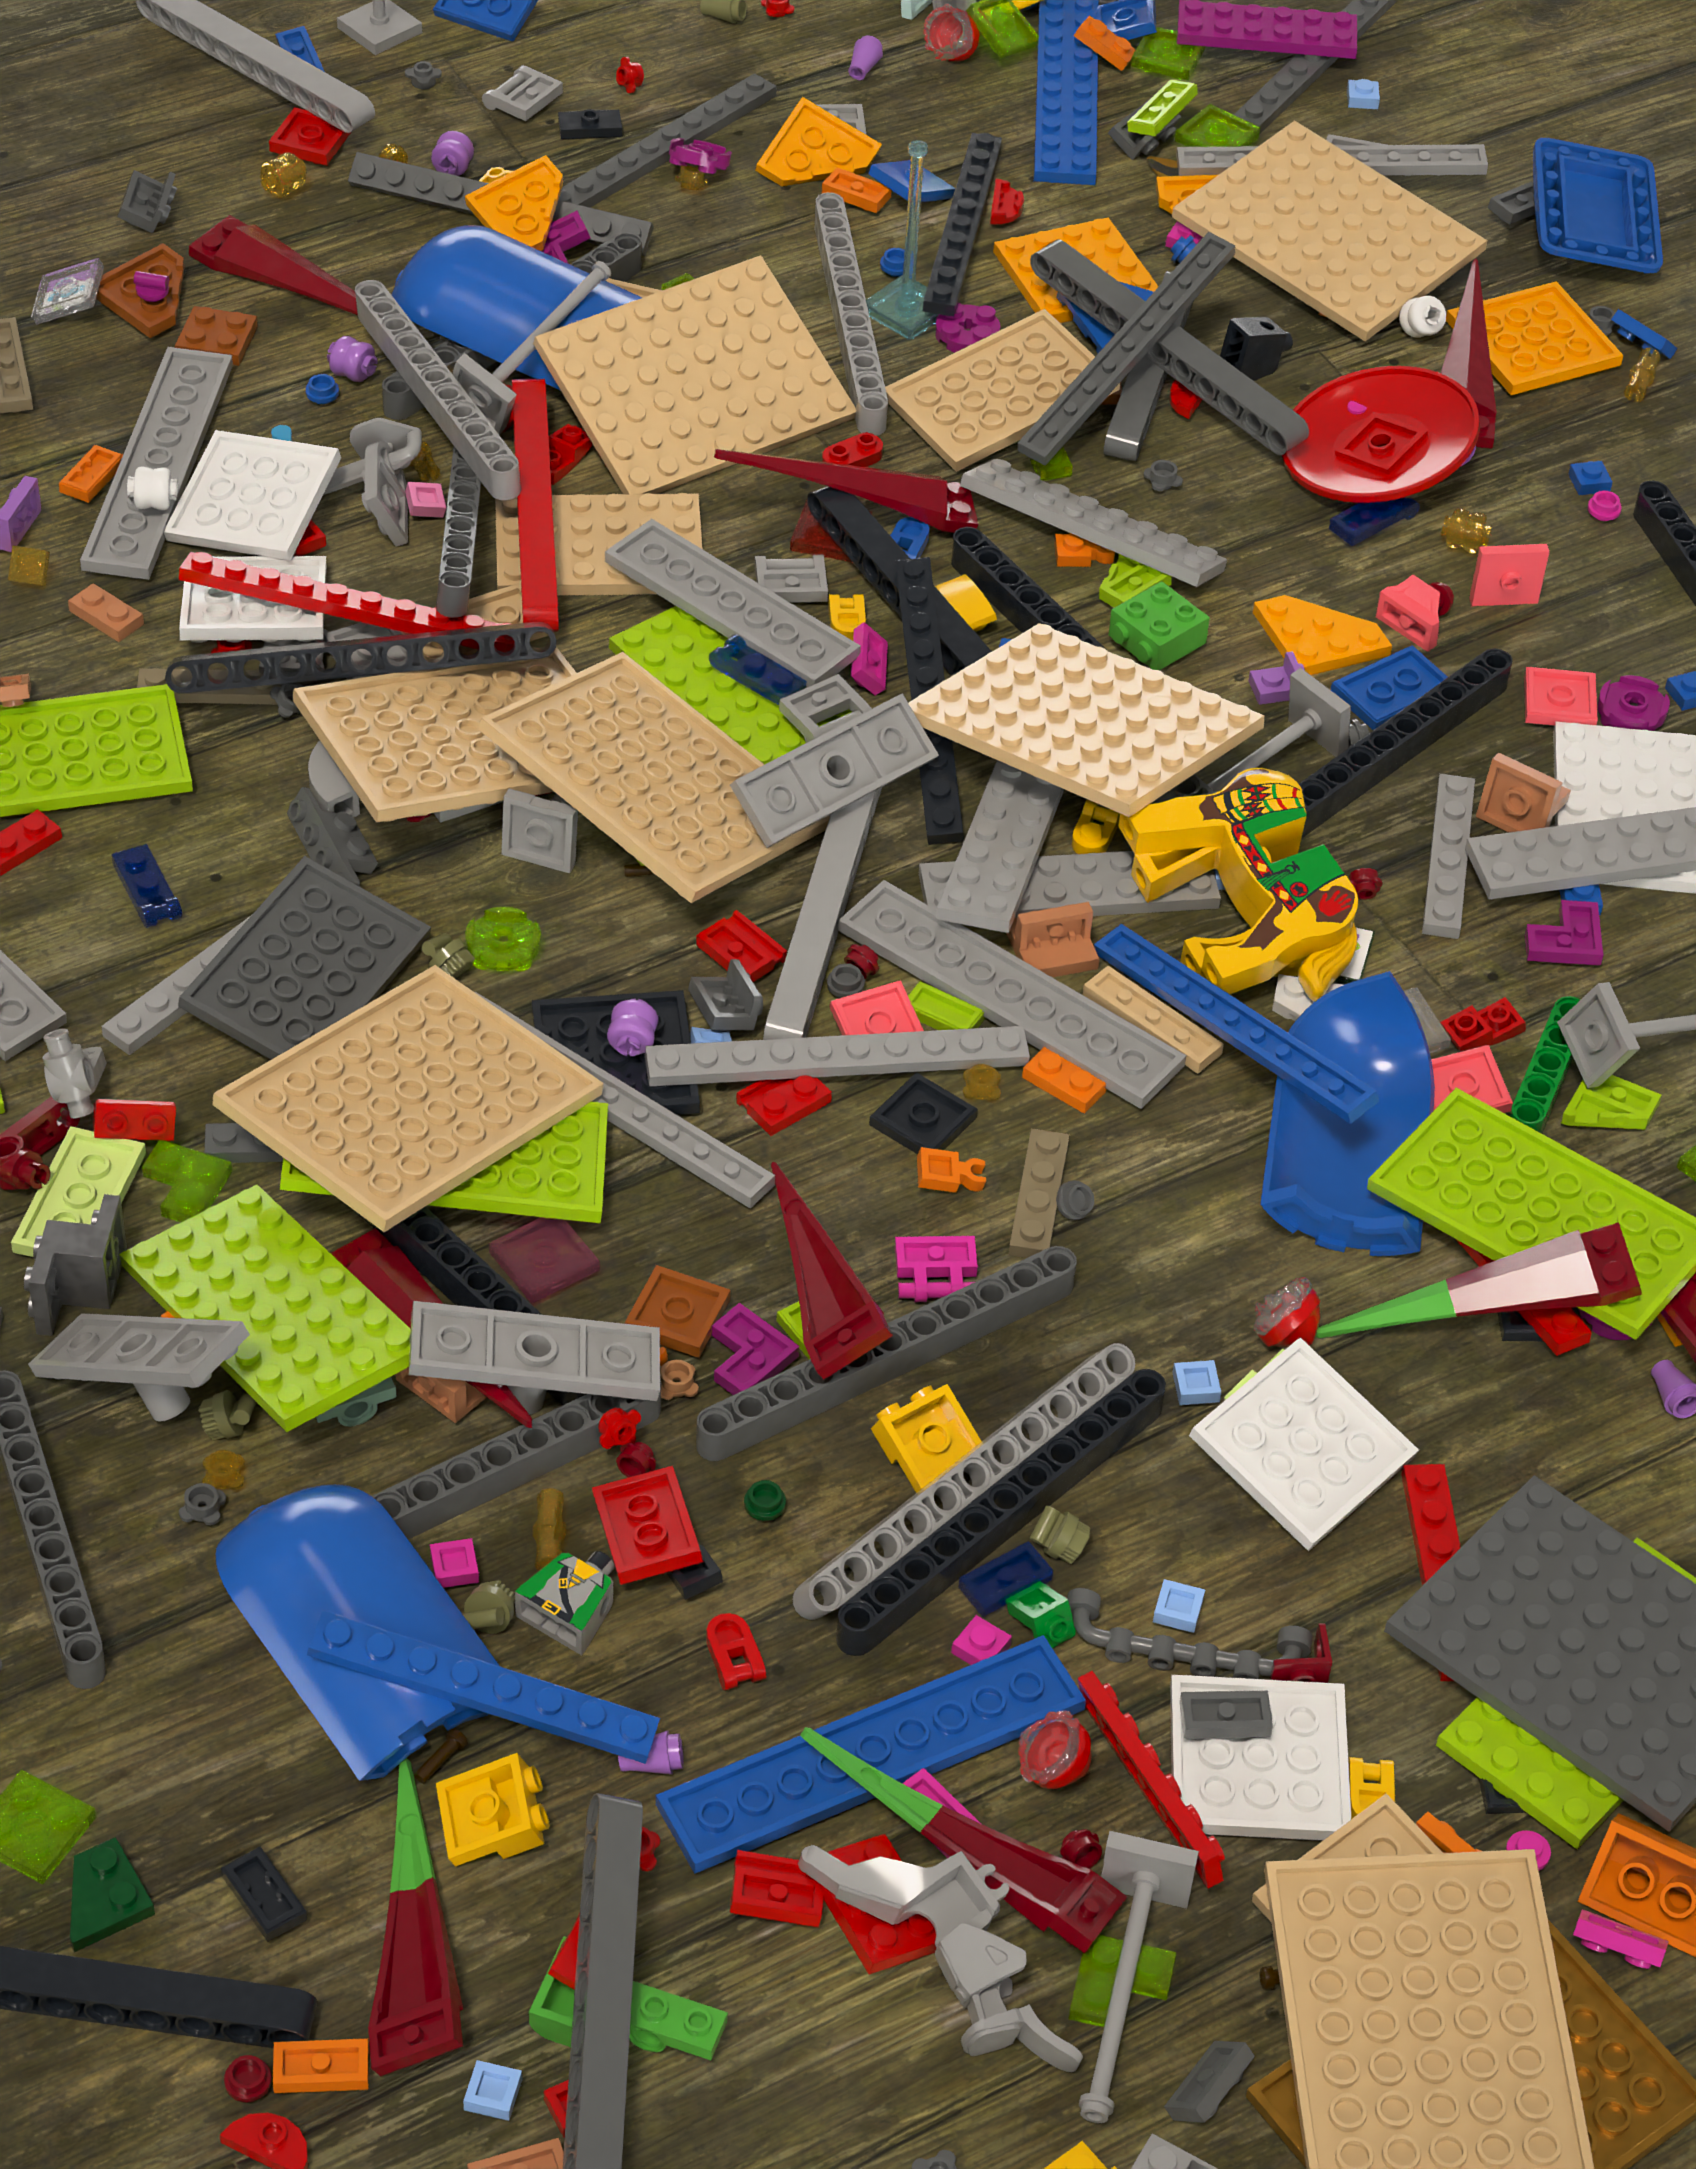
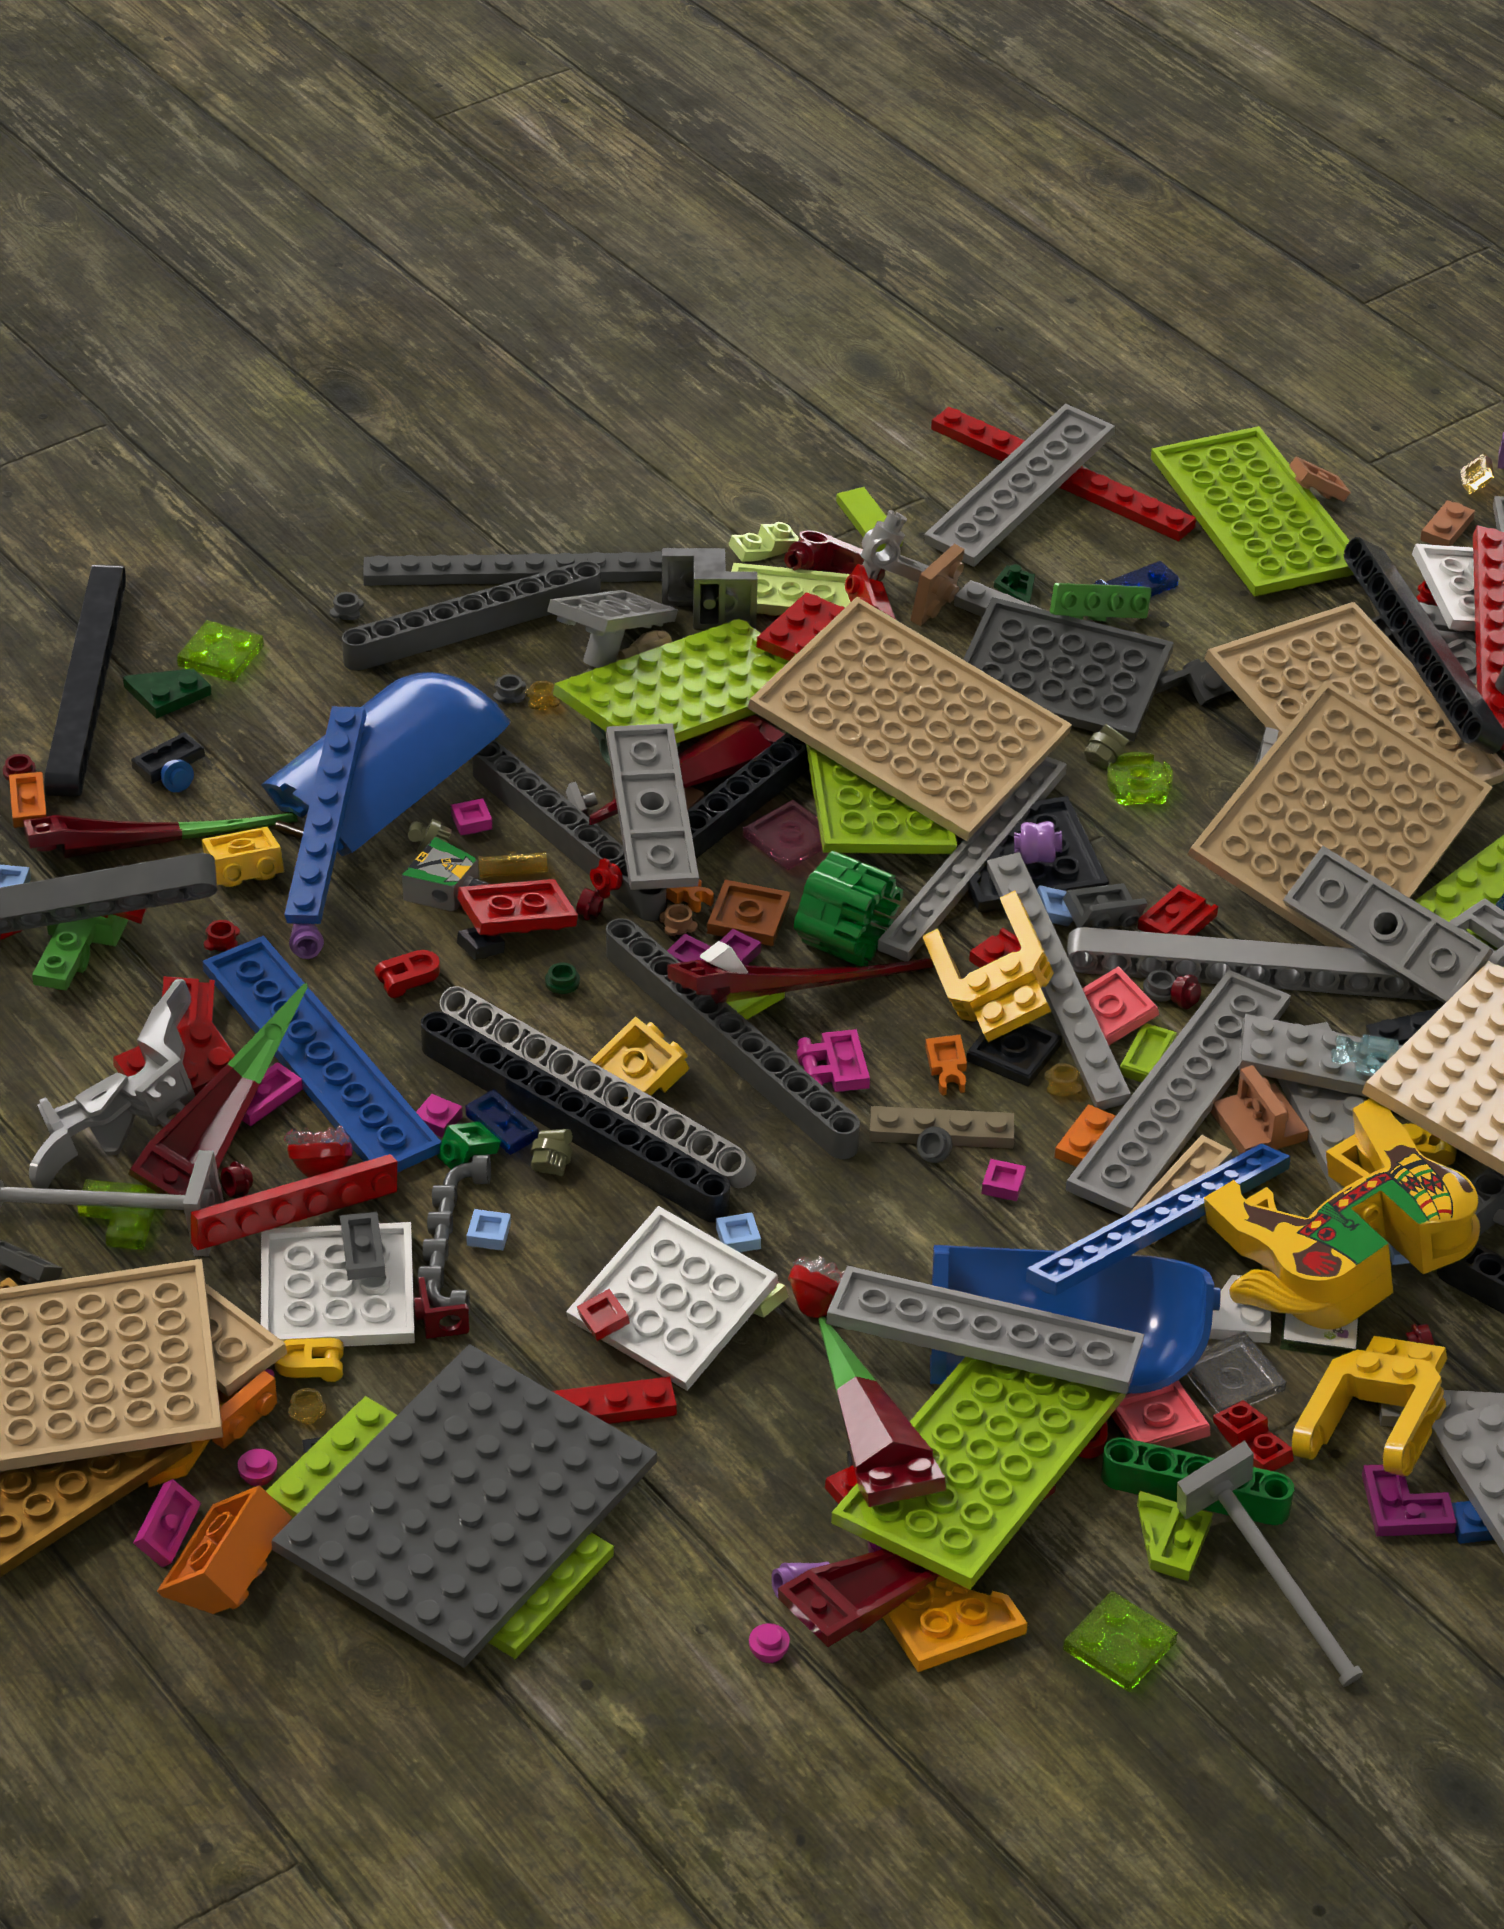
camera: 85 degrees right, 5 degrees down
none -> blue plate [161,760,194,792]
none -> clear yellow plate [288,1388,327,1424]
none -> light grey piece [566,781,598,817]
none -> plate [577,1289,630,1341]
none -> white slope [700,941,748,974]
none -> red plate [756,592,845,661]
none -> green piece [794,851,903,966]
none -> light grey plate [826,1266,1144,1394]
none -> medium nougat plate [910,543,965,626]
none -> yellow plate [922,890,1054,1042]
none -> dark pink plate [981,1159,1026,1202]
none -> dark green piece [993,564,1035,604]
none -> bright green bracket [1050,583,1152,621]
none -> yellow plate [1292,1336,1448,1476]
none -> clear light blue plate [1331,1035,1399,1073]

